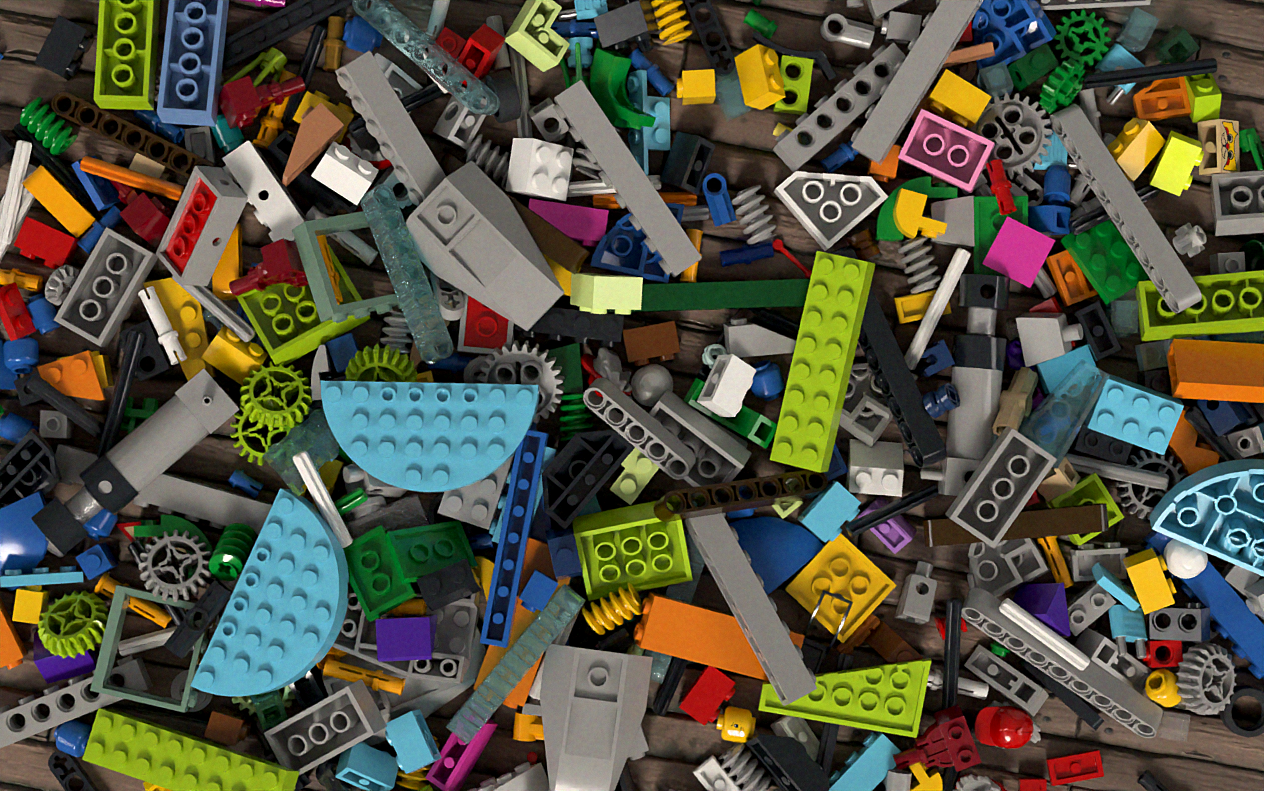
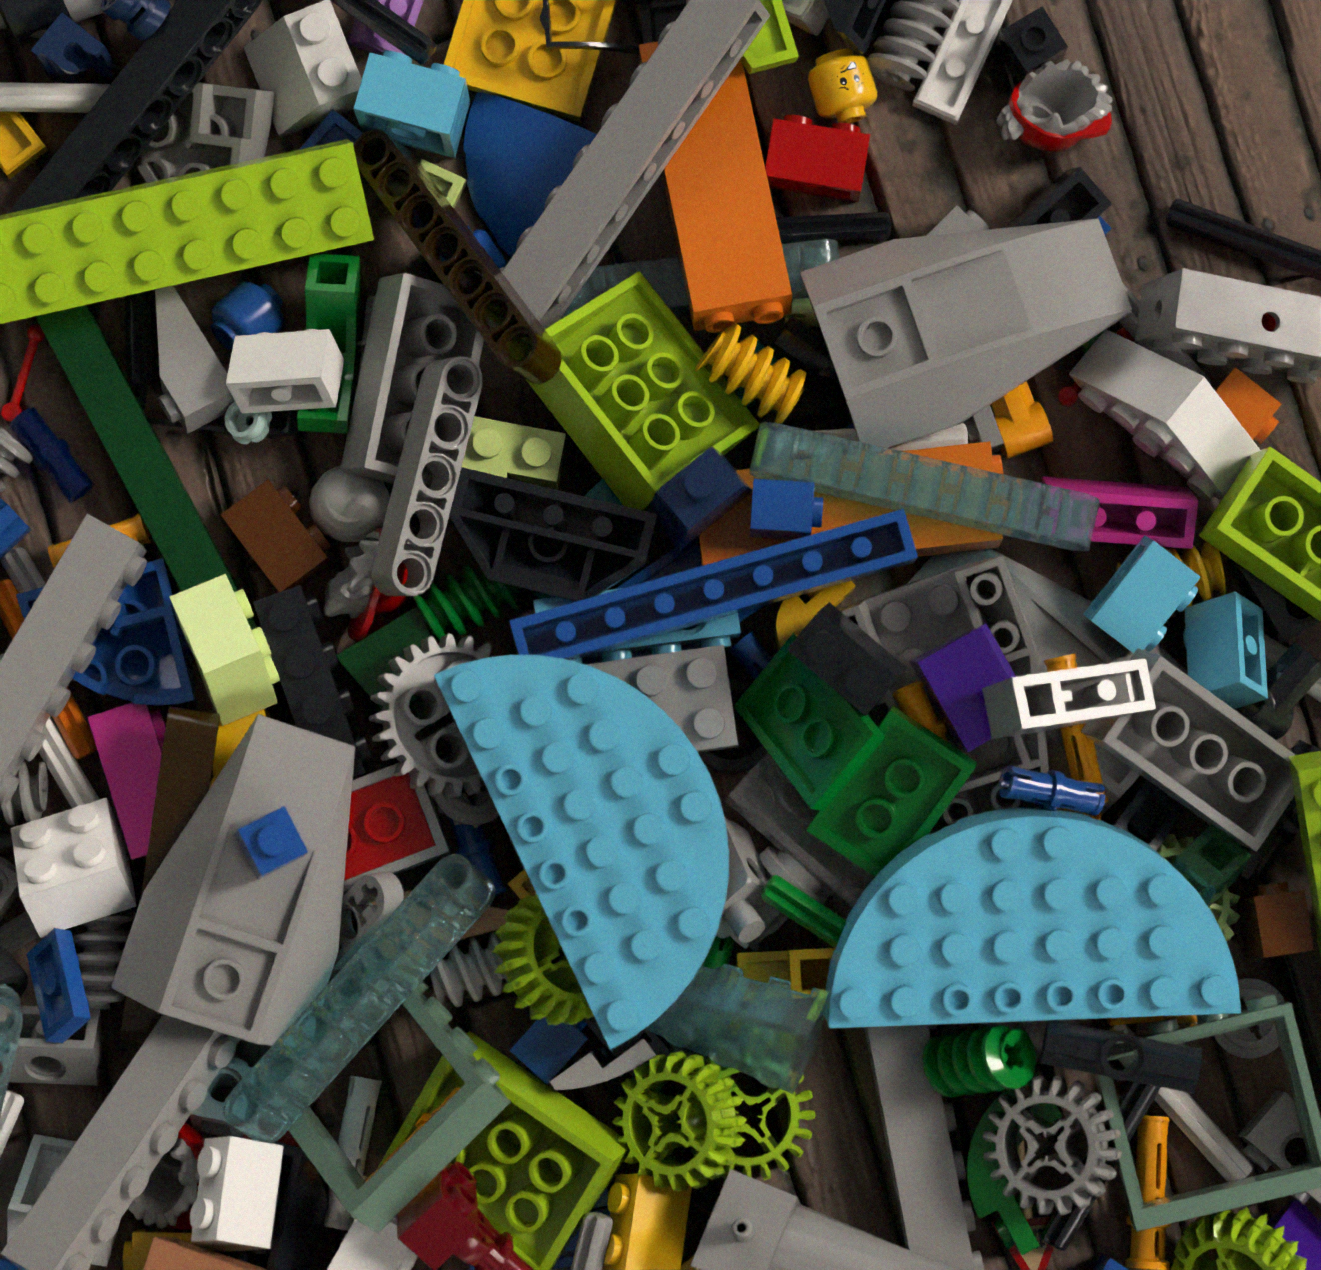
camera: 120 degrees left, 5 degrees down
blue pin [228,469,264,499] -> none
white axle [293,451,352,548] -> none
black axle [347,83,442,138] -> none
none -> blue plate [27,928,91,1044]
none -> blue brick [234,806,308,880]
none -> light grey slope [982,658,1156,739]
none -> blue pin [999,765,1105,816]

